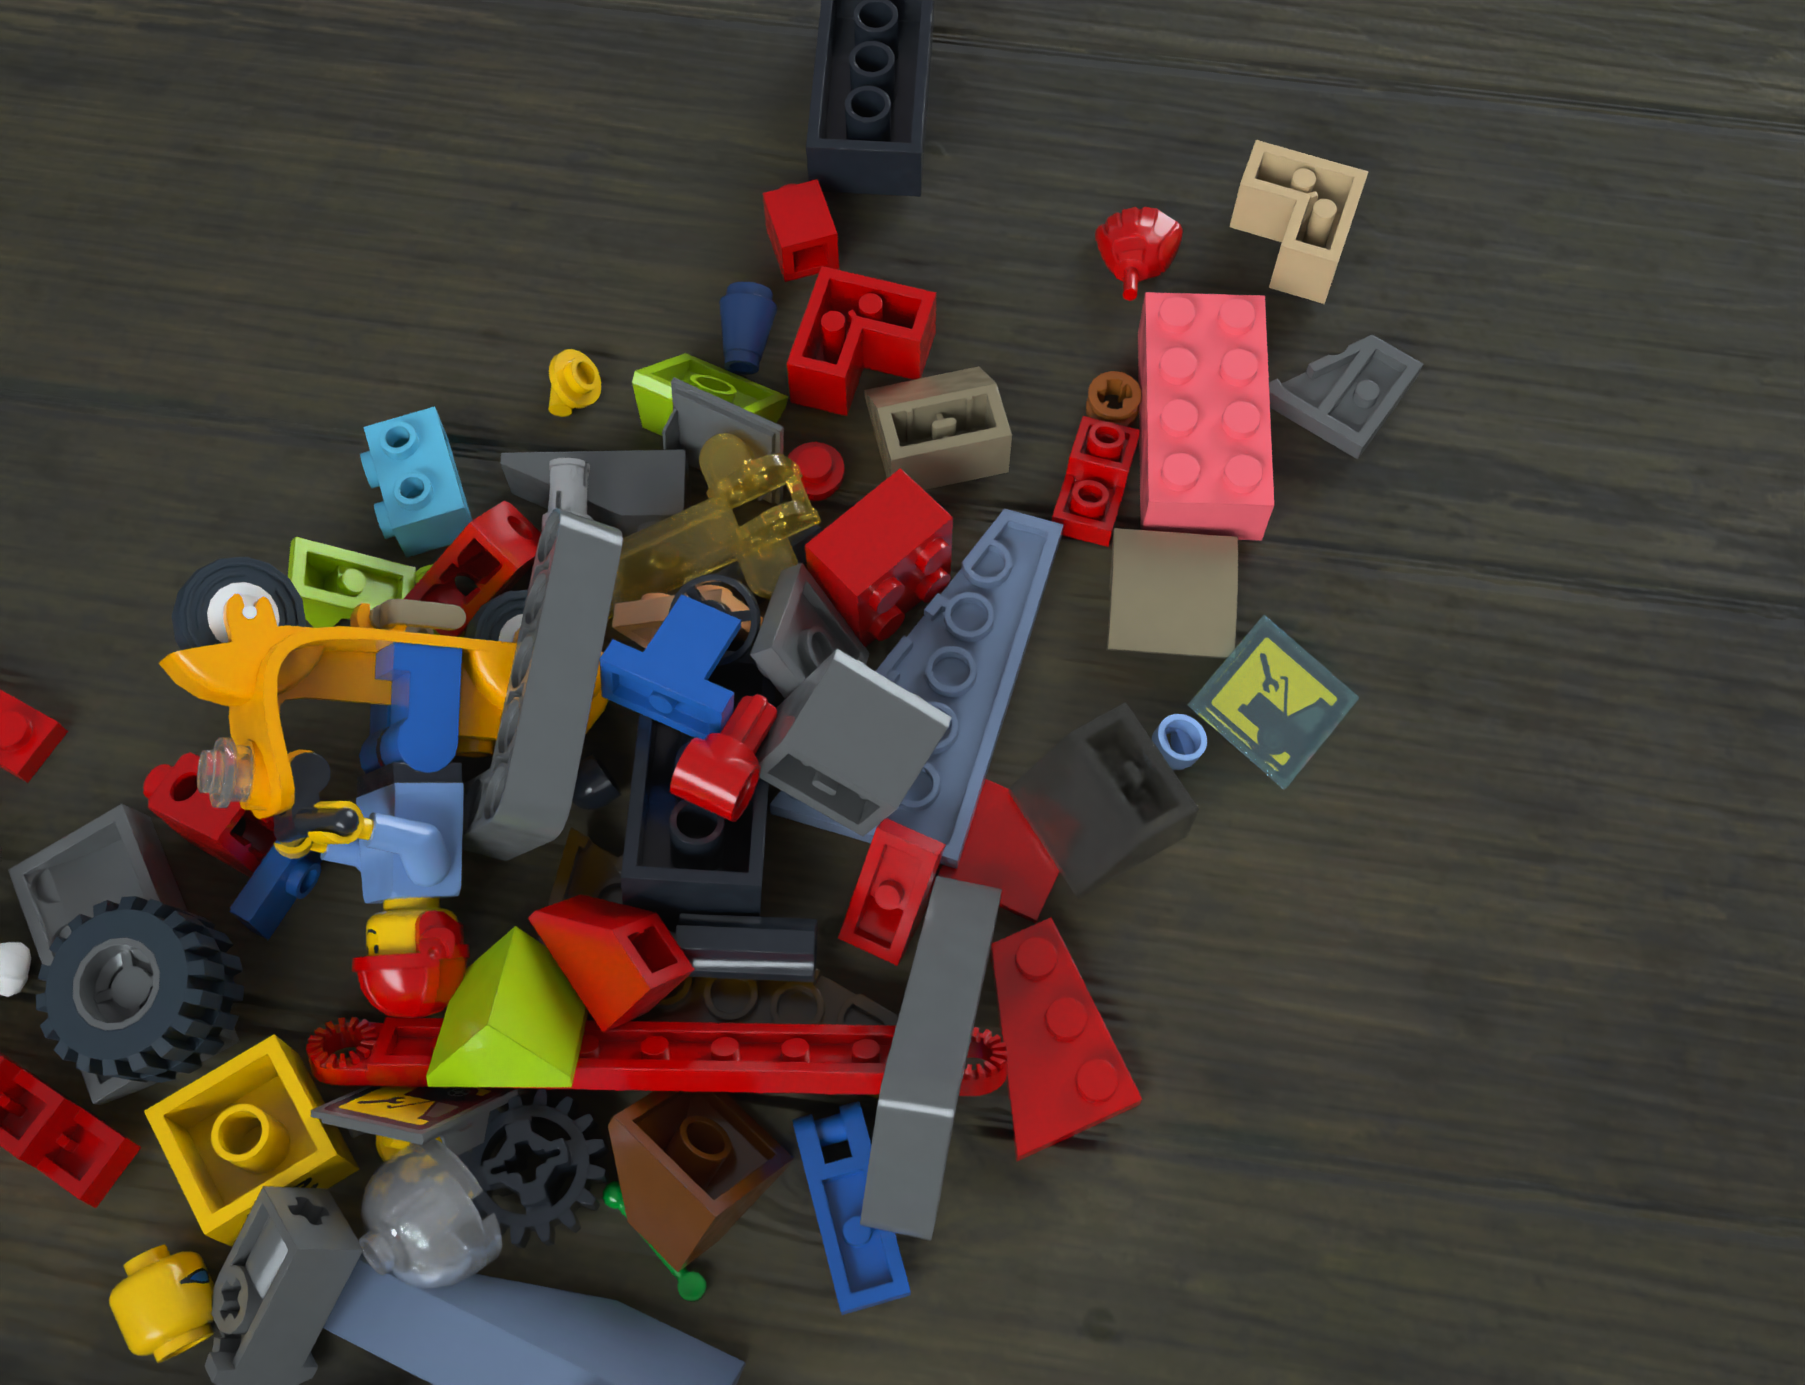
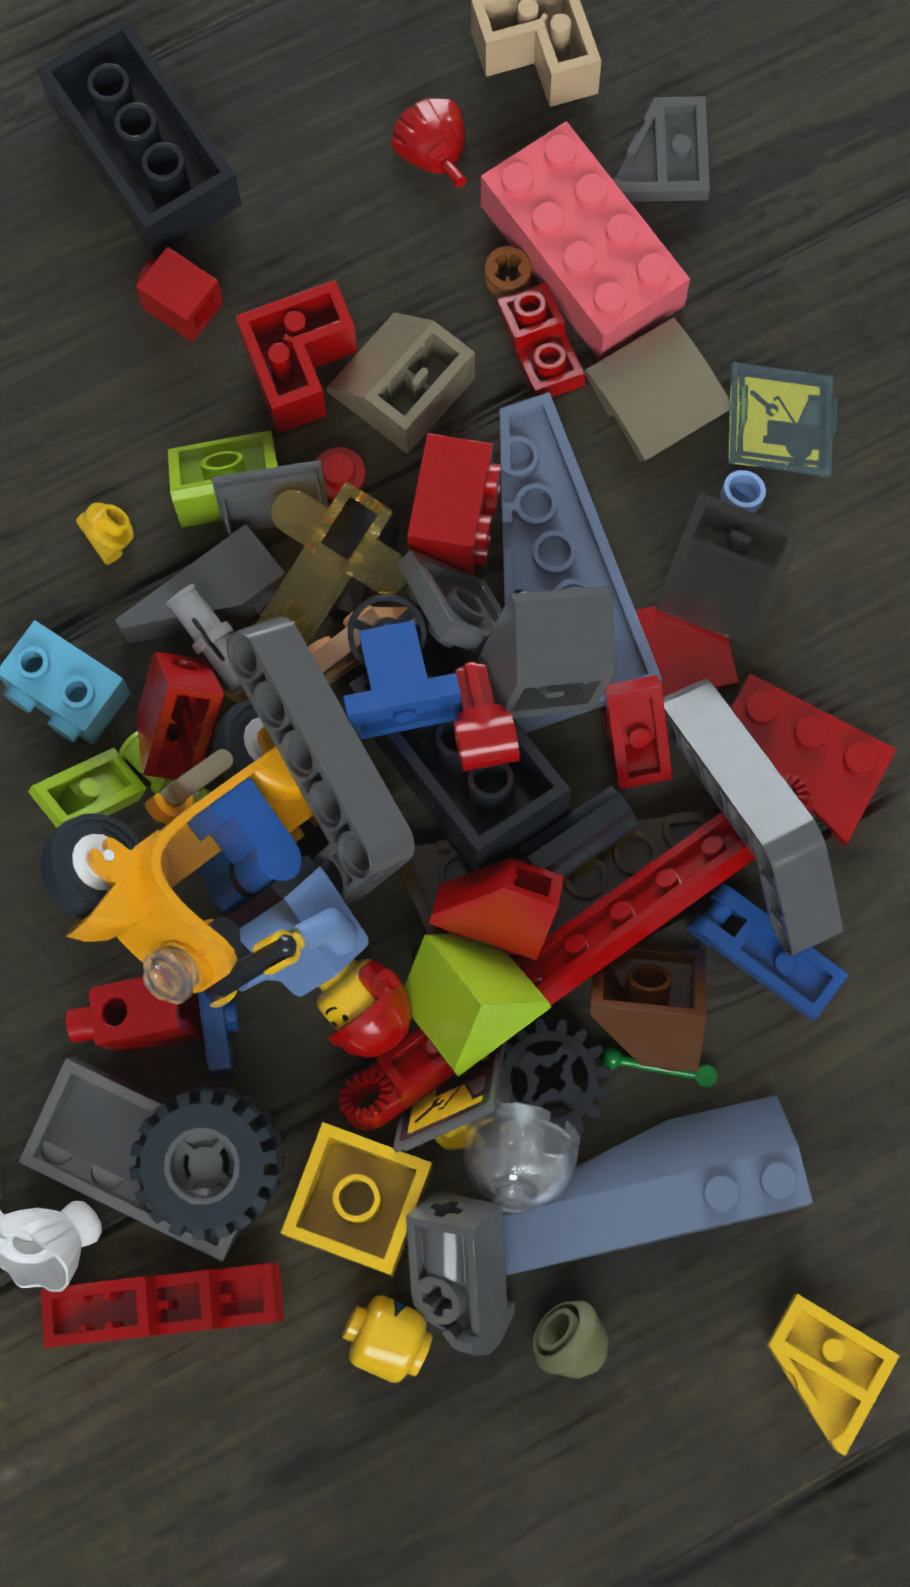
camera: 35 degrees left, 10 degrees up
dark blue cone [719,282,777,375] -> none

